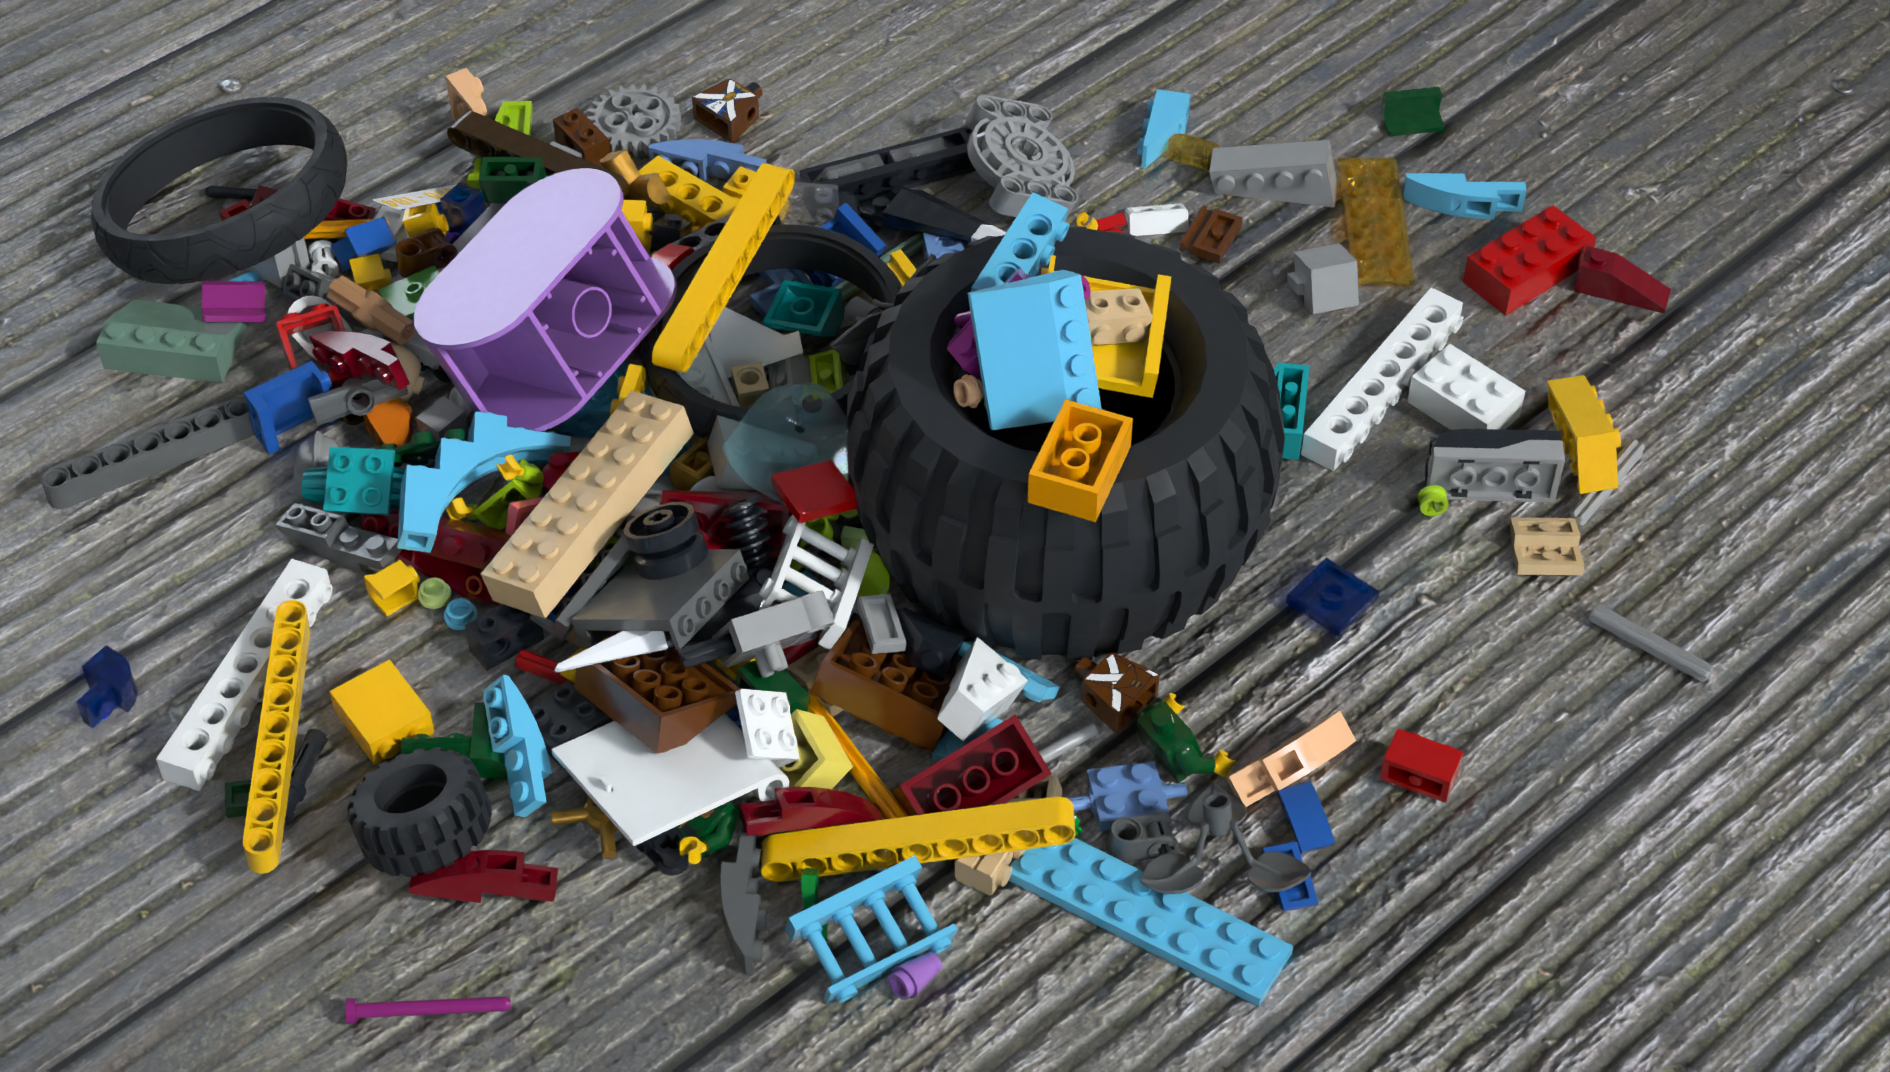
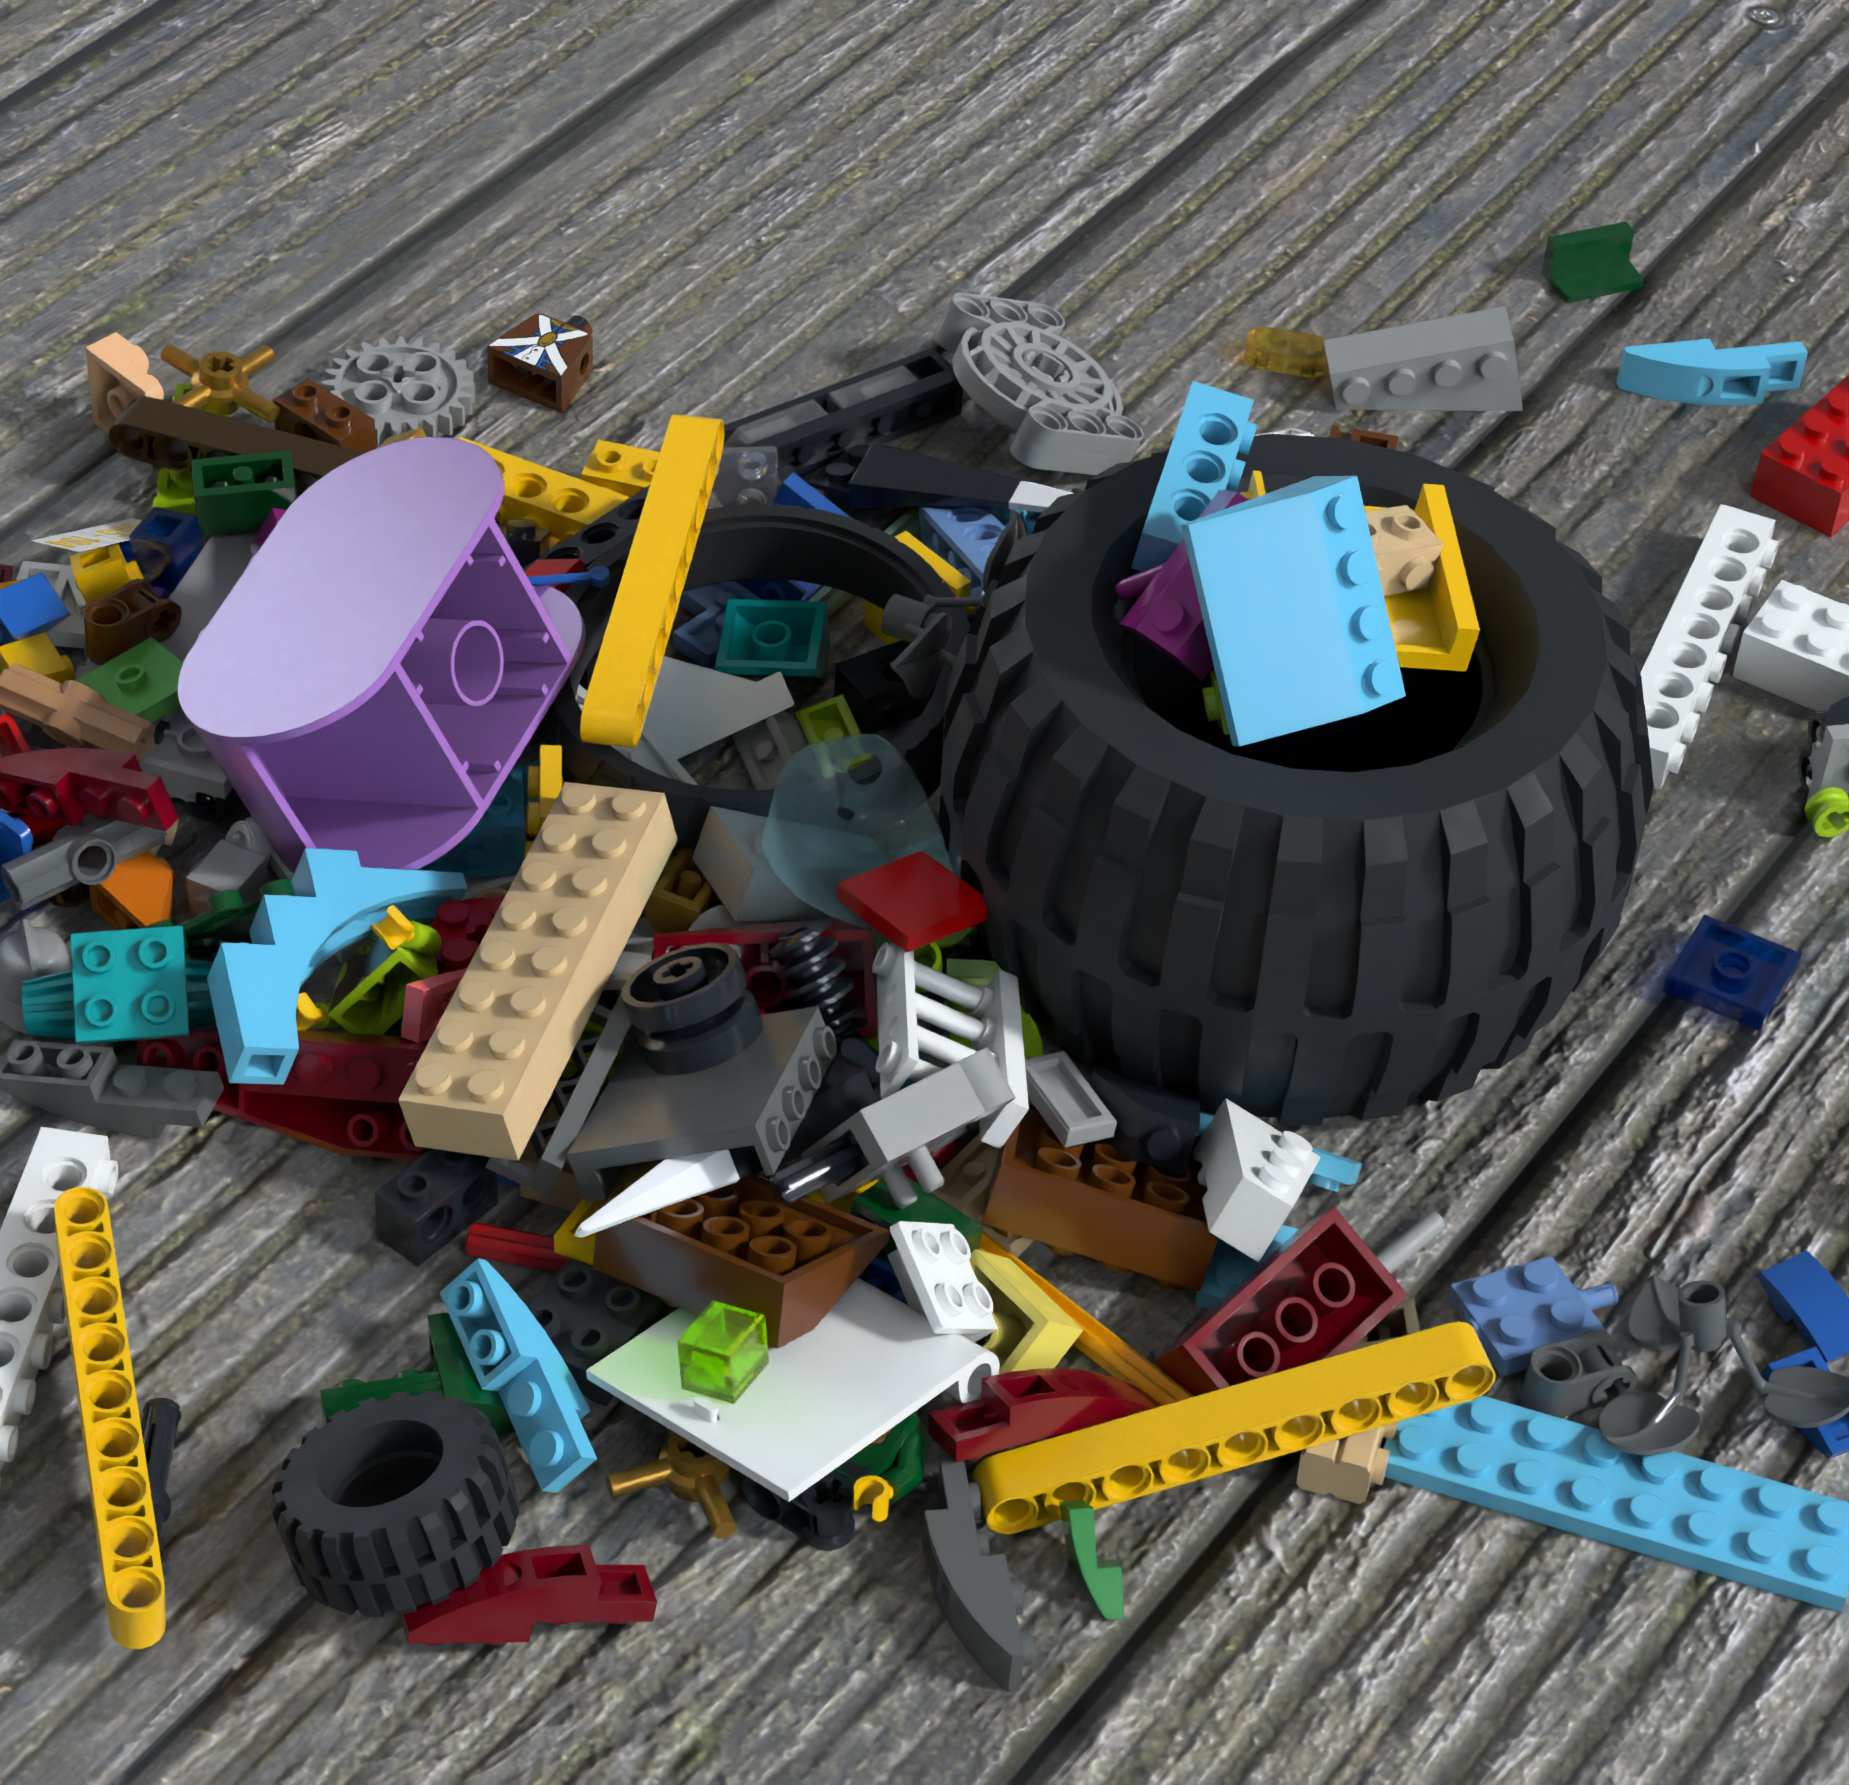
camera: 15 degrees left, 5 degrees down
dark green tile [225,779,251,818] -> none
yellow brick [329,659,435,765] -> none
yellow window [364,560,420,617] -> none
yellowish green plate [418,577,452,609] -> none
medium azure plate [444,598,478,630] -> none
medium blue slope [649,139,766,182] -> none
tan brick [731,362,771,409] -> none
medium azure fence [785,855,958,1004] -> none
medium lavender cone [888,952,942,1000] -> none
light nougat plate [954,374,984,408] -> none
light orange brick [1028,399,1133,522] -> none
reddish brown torso [1074,653,1160,734] -> none
dark green torso [1136,693,1236,783] -> none
medium azure slope [1137,89,1191,168] -> none
light nougat slope [1226,710,1356,807] -> none
light grey plate [1287,243,1359,314] -> none
clear yellow plate [1338,158,1414,285] -> none
none -> pearl gold bar [161,344,280,423]
none -> blue hinge [527,566,610,587]
none -> clear neon green brick [677,1300,769,1404]

